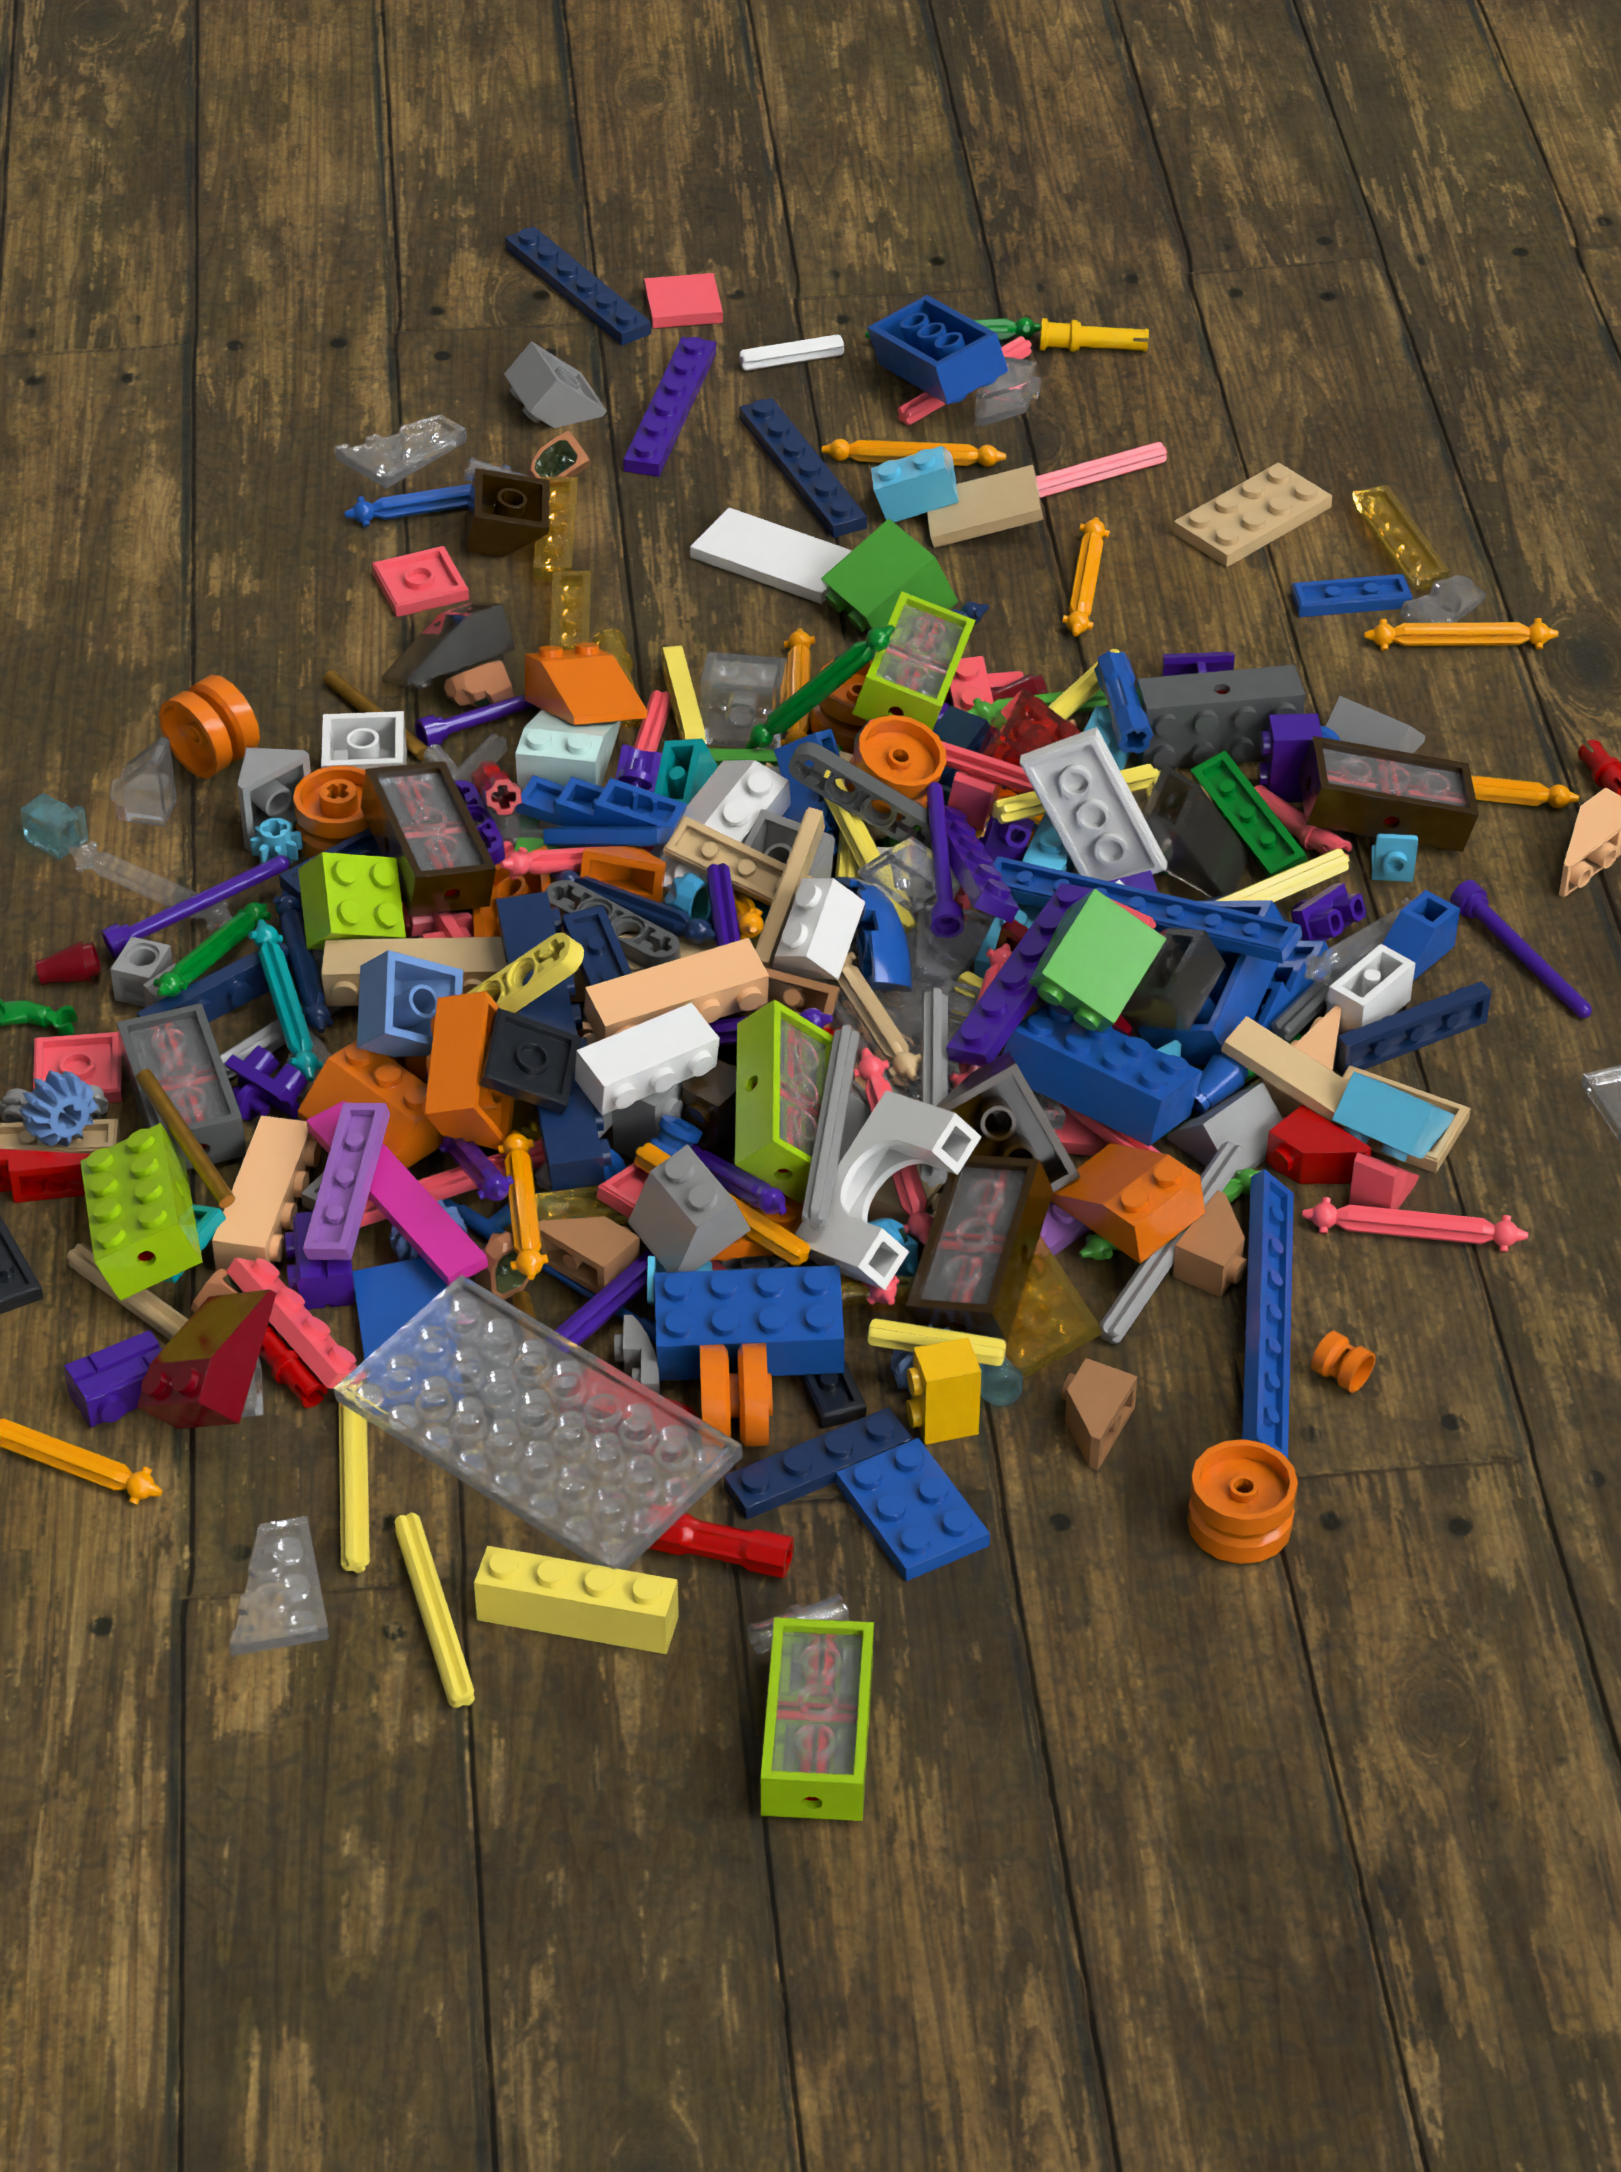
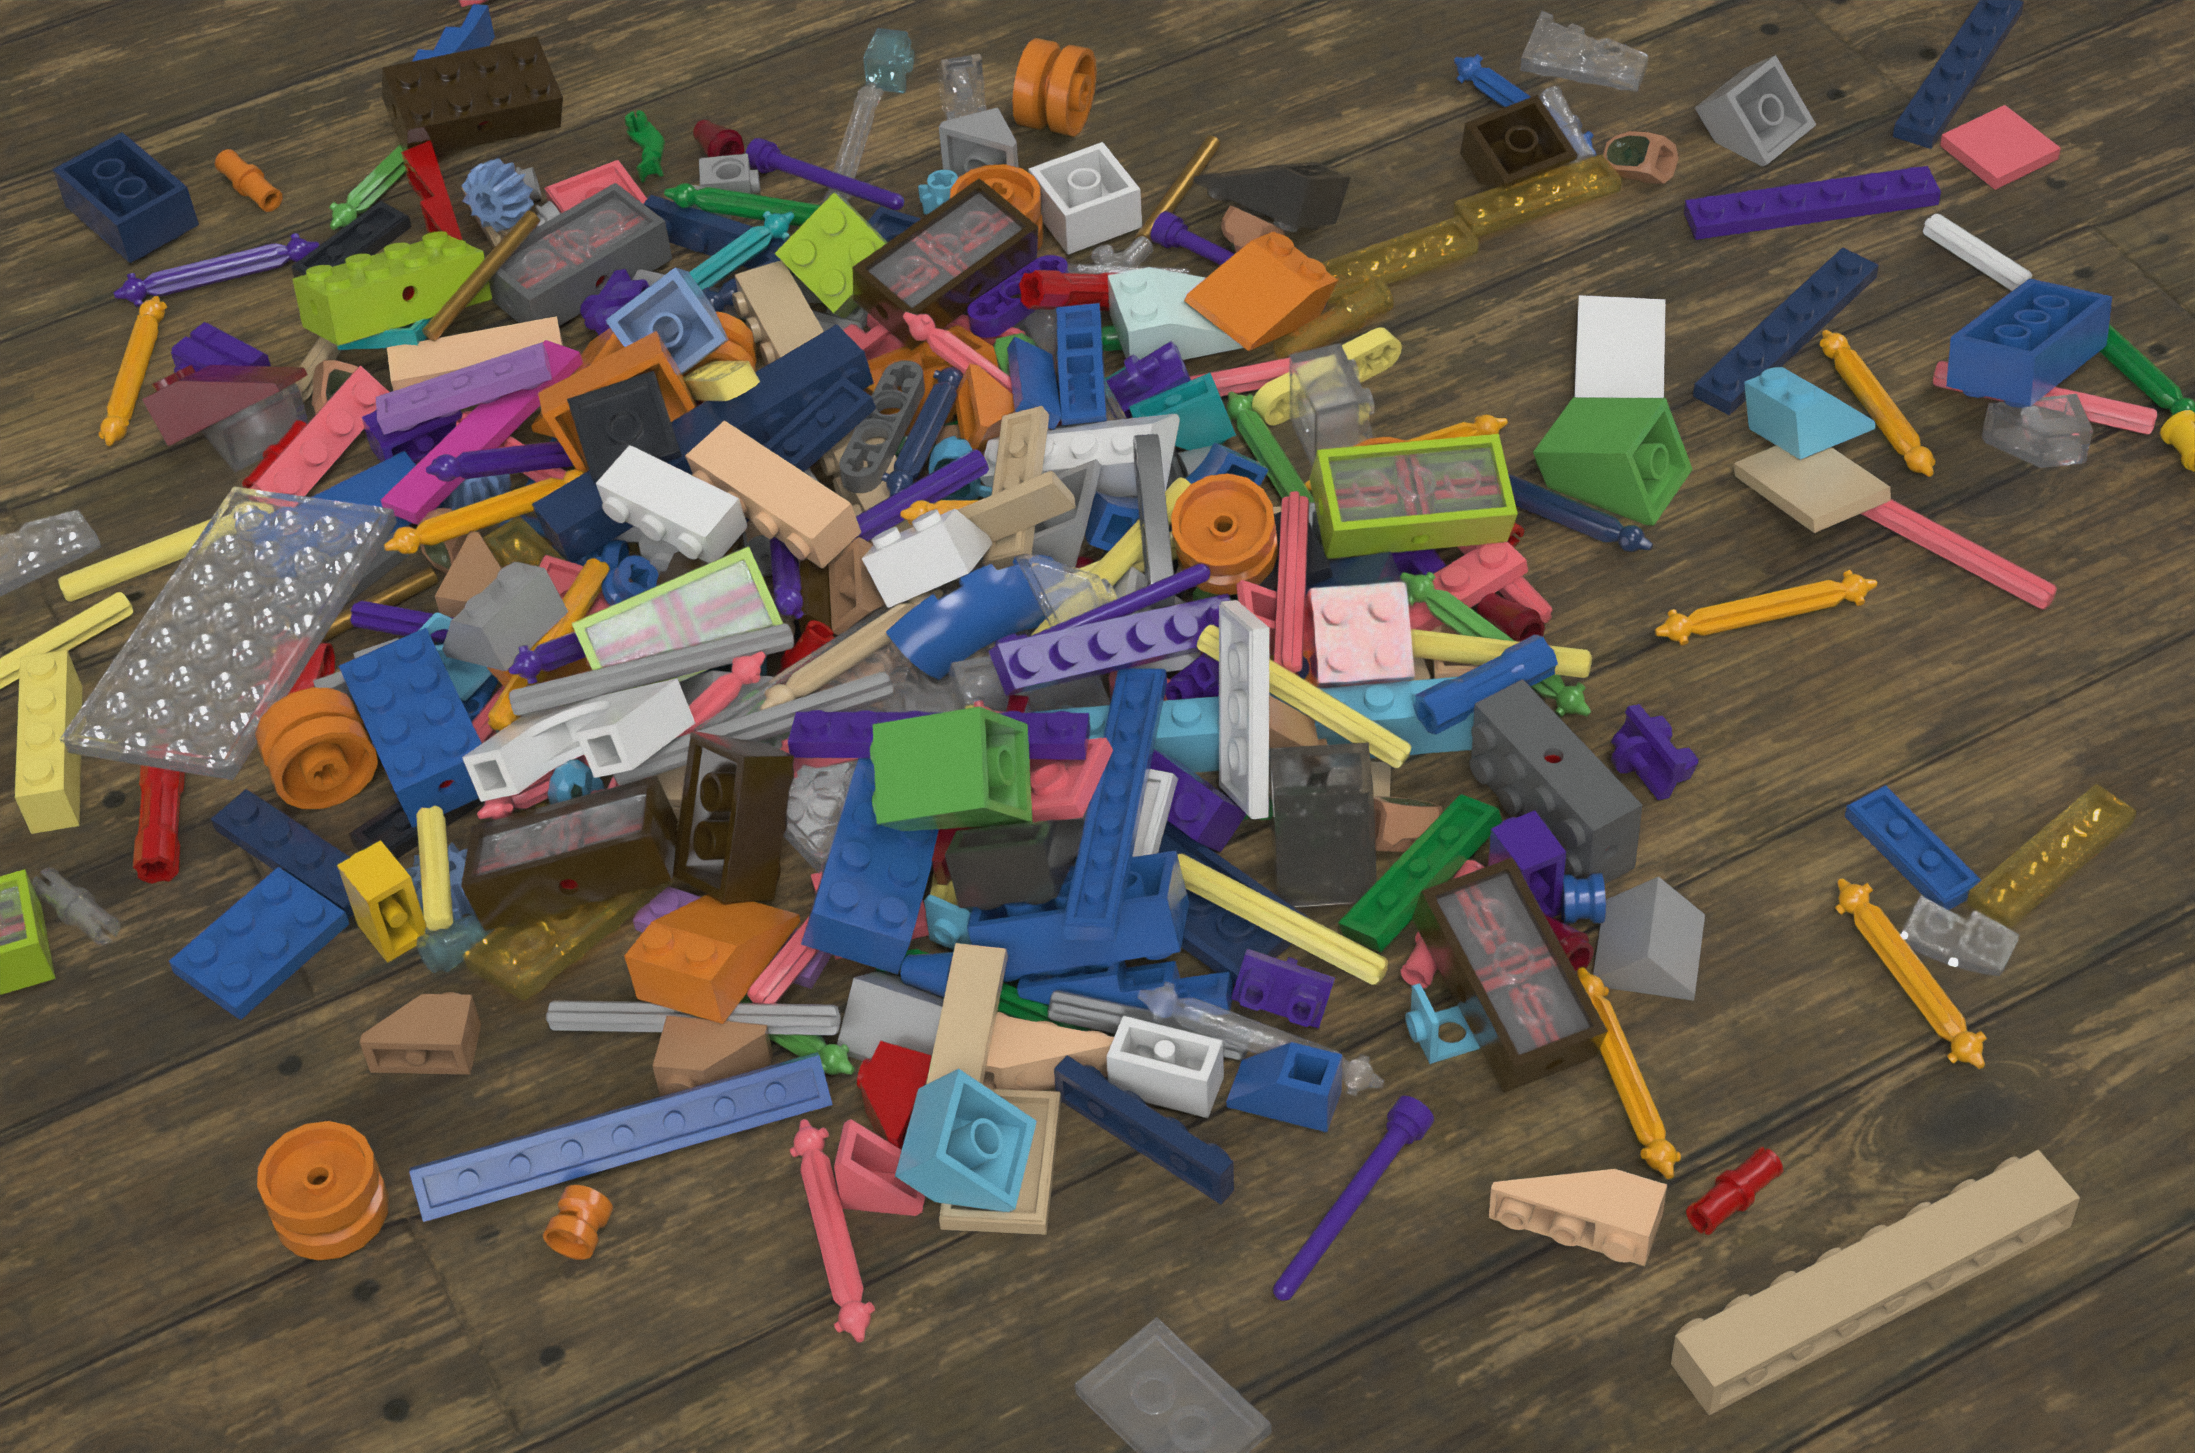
camera: 70 degrees right, 5 degrees up
coral tile [372,546,469,617] -> none
green wheel [745,624,895,749] -> none
tan plate [1173,462,1332,568] -> none

